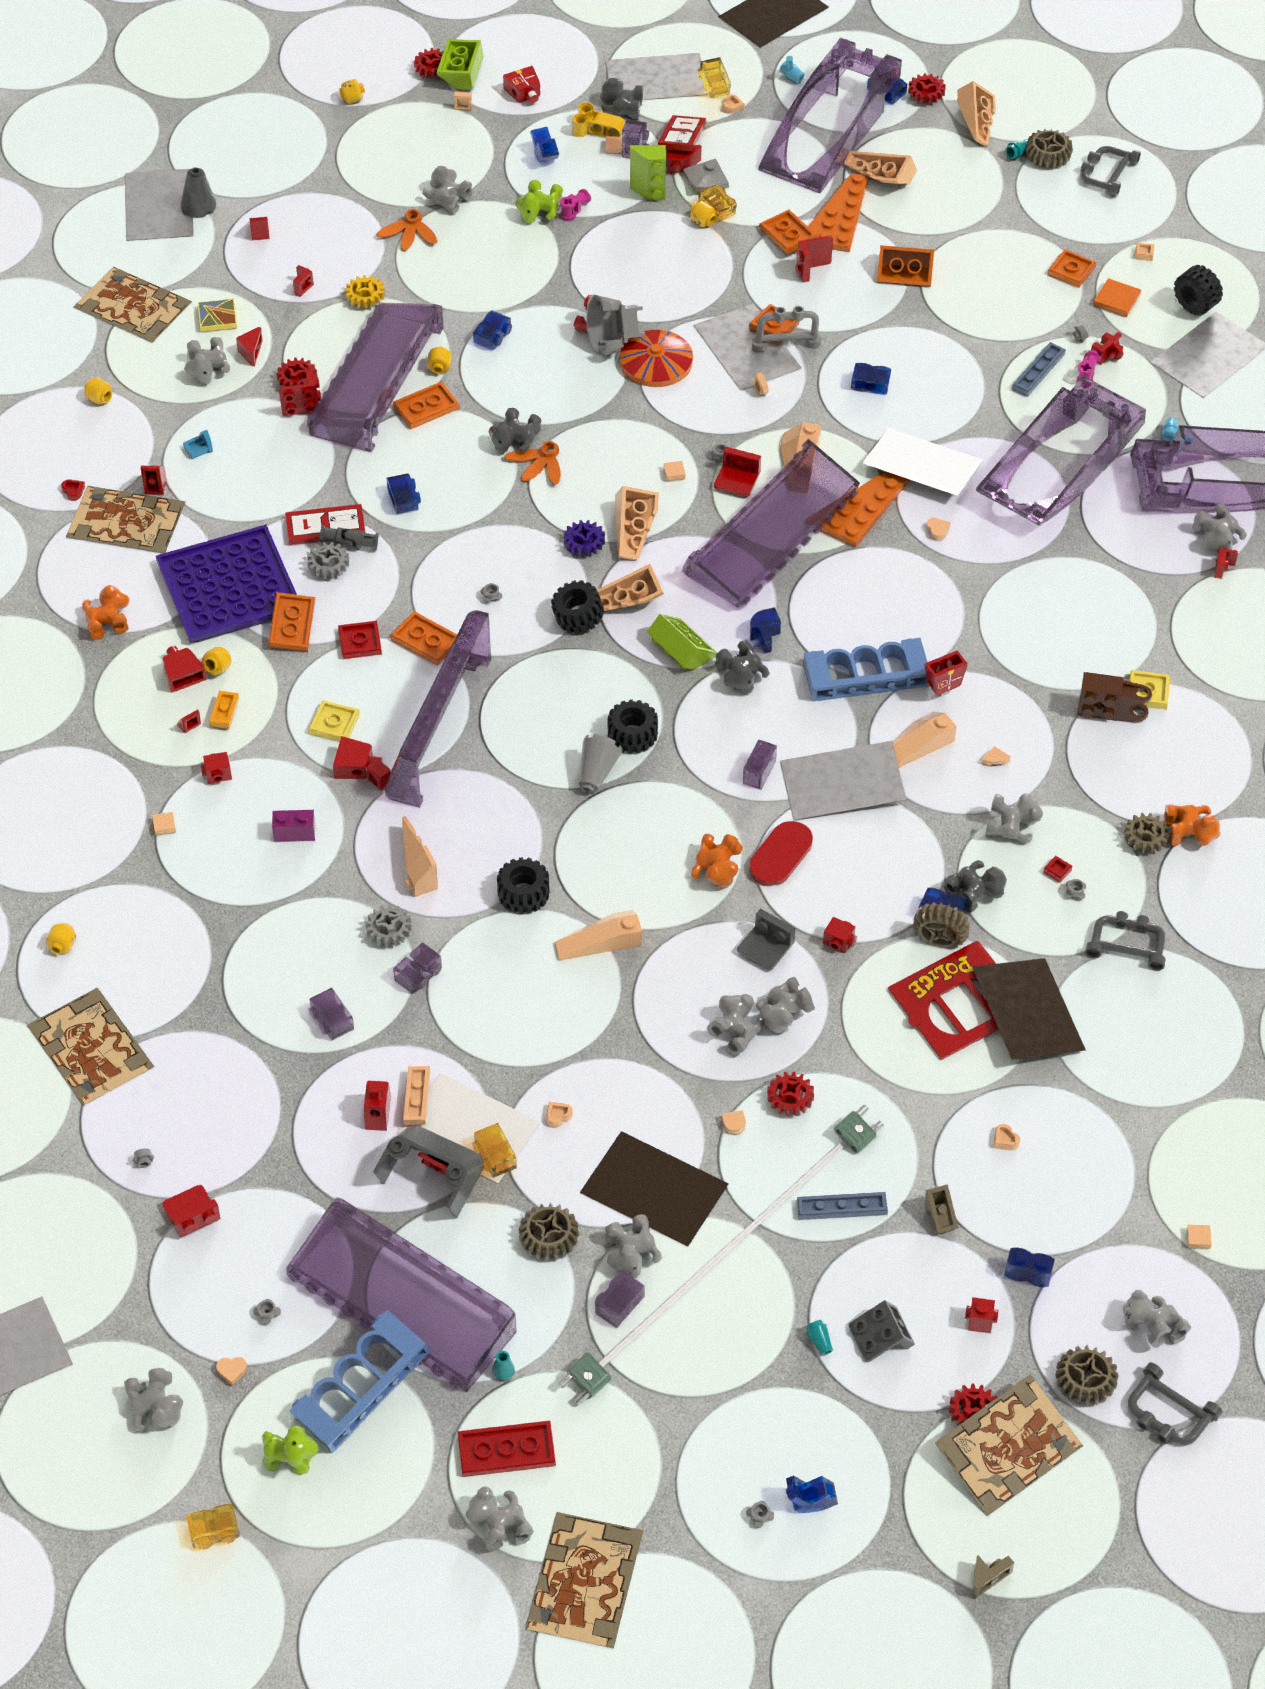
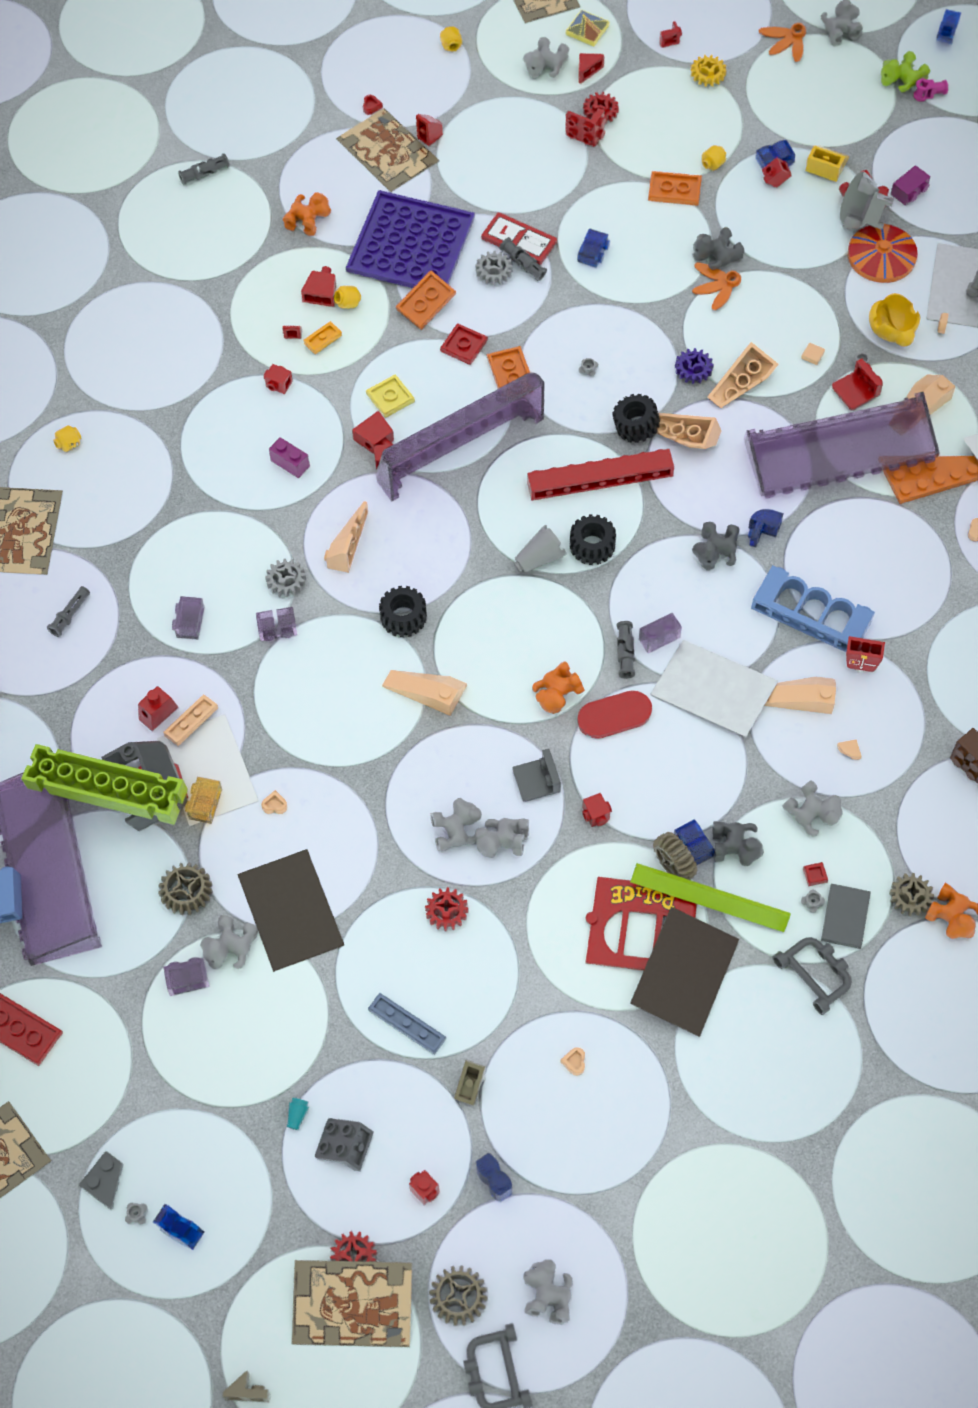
camera: 40 degrees right, 10 degrees up
light nougat tile [152,812,176,835] -> none
dark azure tile [183,429,213,459] -> none
clear purple windscreen [307,302,444,452] -> none
teal cone [492,1351,515,1381] -> none
piece [558,1105,884,1405] -> none
lime slope [647,613,718,670] -> none
light nougat tile [721,1110,746,1135] -> none
light nougat tile [1187,1225,1212,1249] -> none
none -> lime brick [21,744,188,825]
none -> dark grey pin [47,586,90,637]
none -> dark grey wing [79,1151,123,1210]
none -> red brick [527,449,674,501]
none -> dark grey piece [616,621,635,679]
none -> lime tile [630,863,791,932]
none -> red brick [762,157,792,188]
none -> yellow slope [805,145,849,182]
none -> dark grey tile [821,883,871,949]
none -> yellow piece [869,293,921,347]
none -> magenta brick [890,165,931,206]

